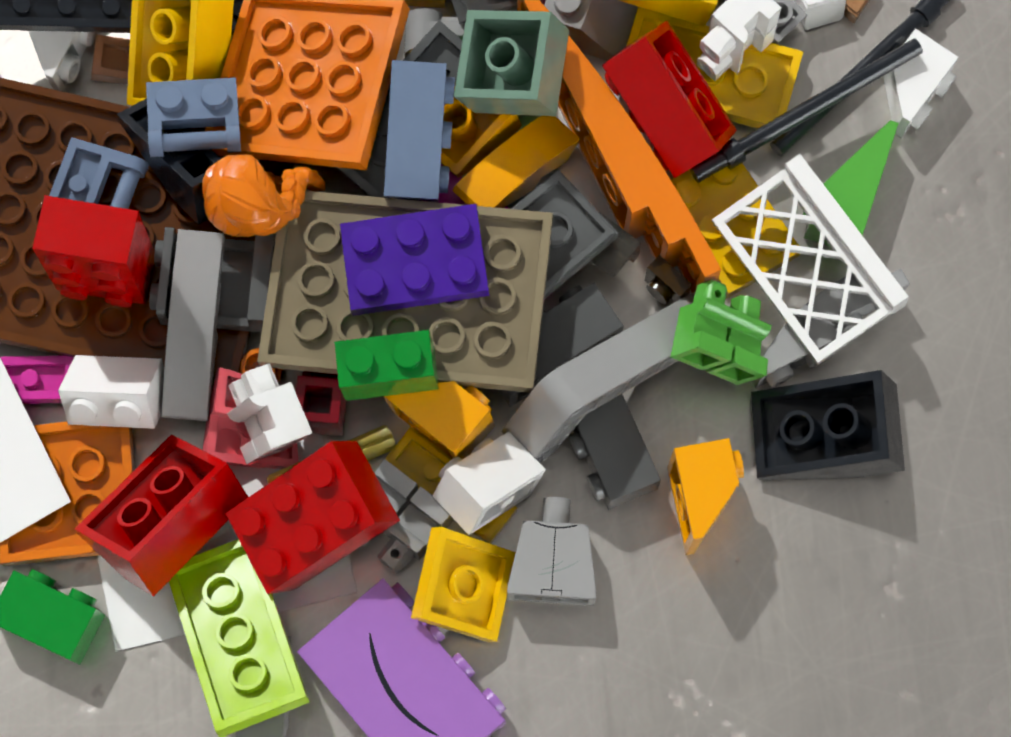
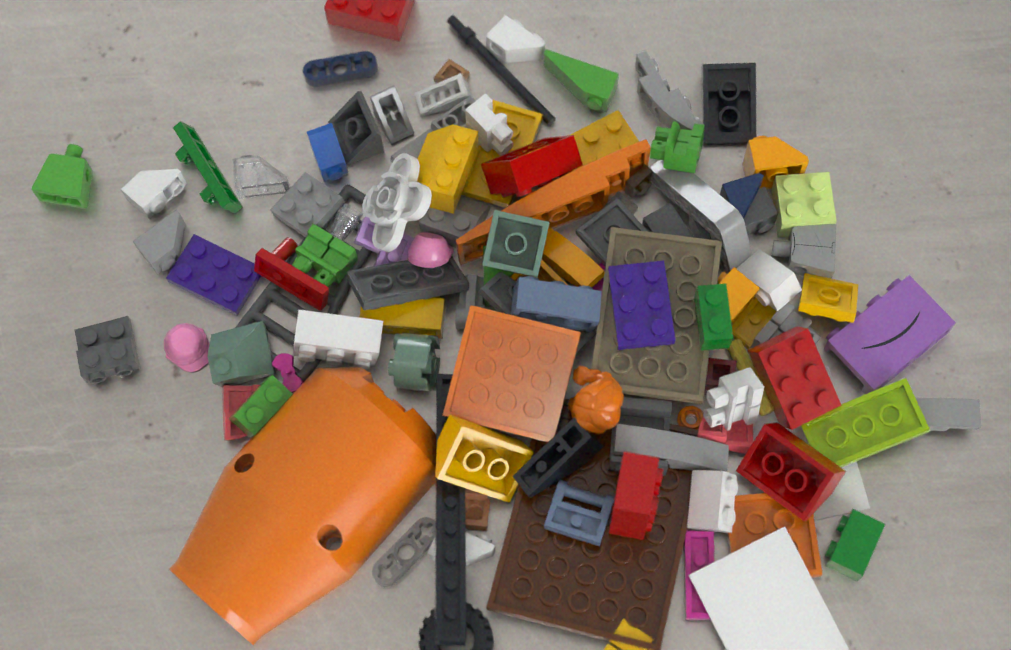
camera: 85 degrees left, 5 degrees down
sand blue plate [146,77,241,157] -> none
black bar [690,38,923,183] -> none
white fence [712,154,909,365] -> none
none -> dark blue slope [720,173,764,219]
none -> yellowish green brick [771,172,837,238]

